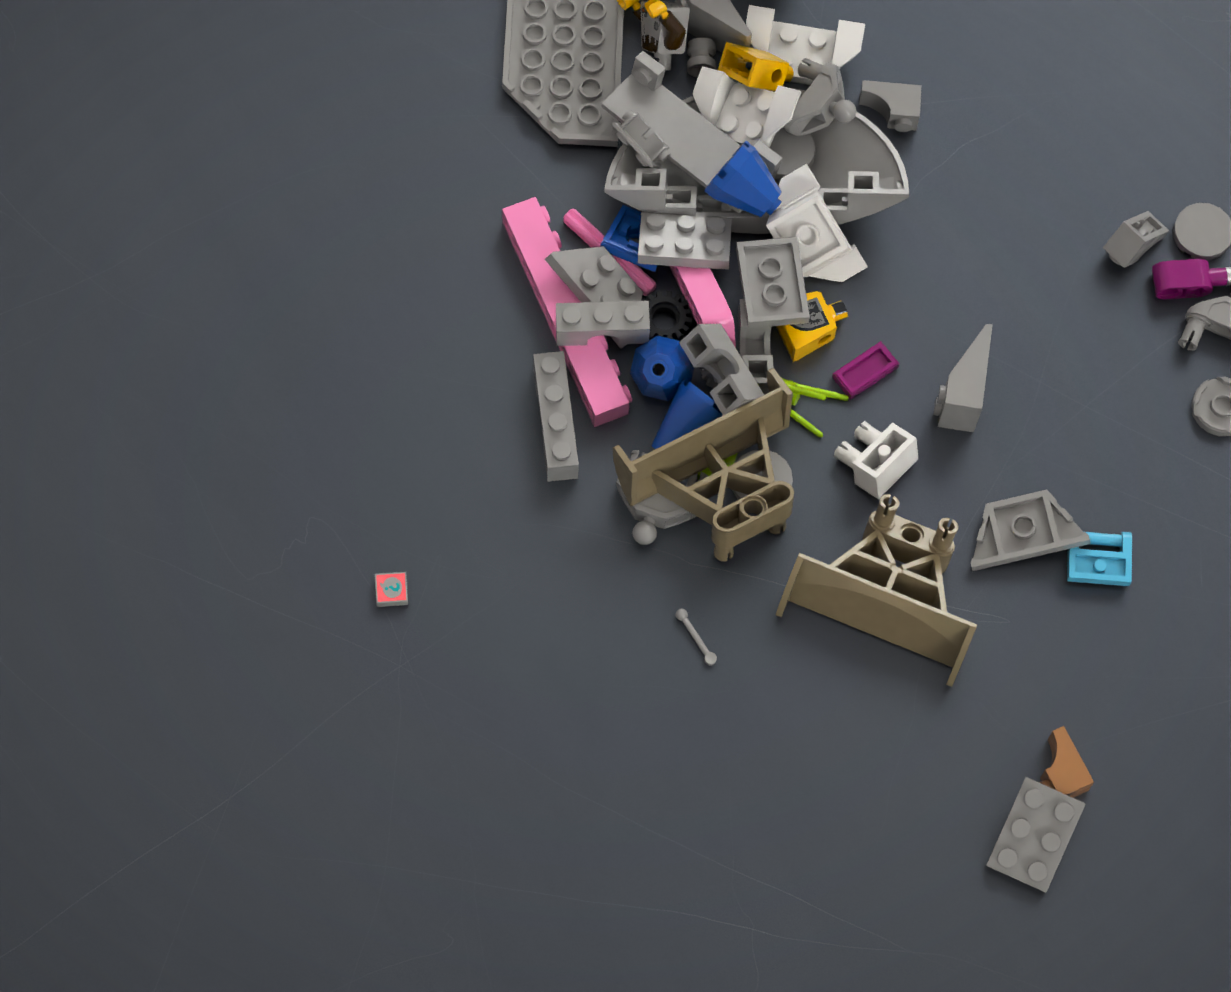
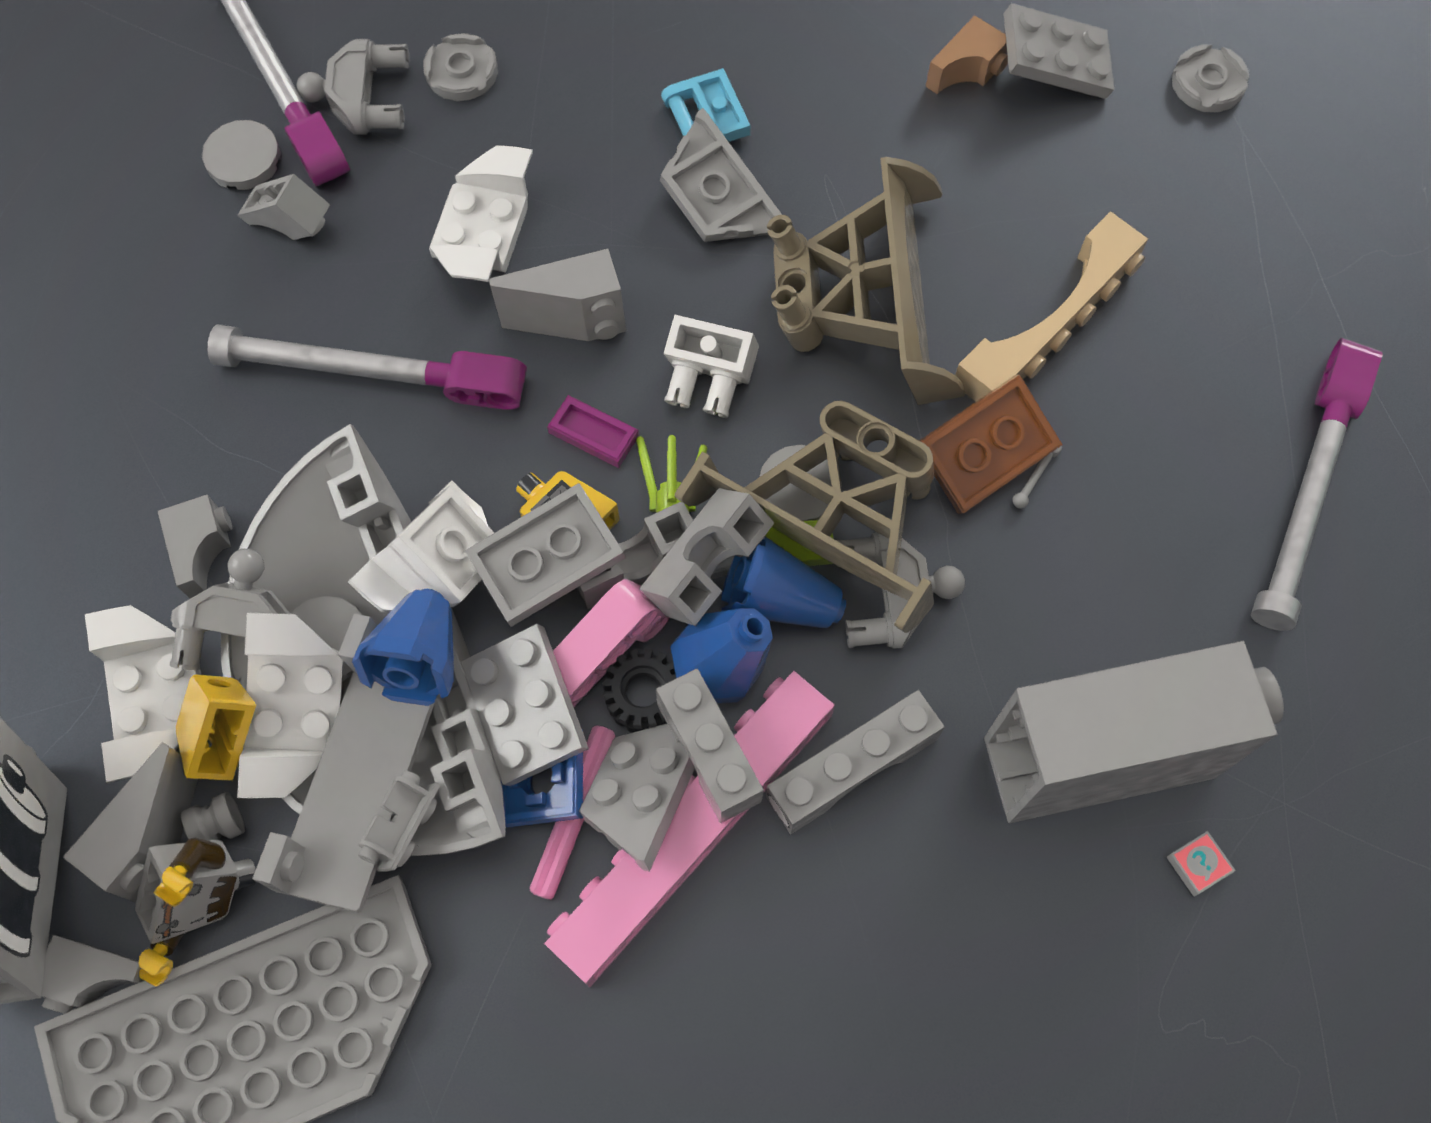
camera: 110 degrees left, 0 degrees up
none -> piece [208,325,527,410]
none -> white piece [429,146,533,282]
none -> dark orange tile [919,375,1063,514]
none -> tan arch [955,211,1148,402]
none -> light grey brick [984,641,1284,824]
none -> light grey tile [1172,44,1249,112]
none -> flat silver piece [1251,337,1382,631]

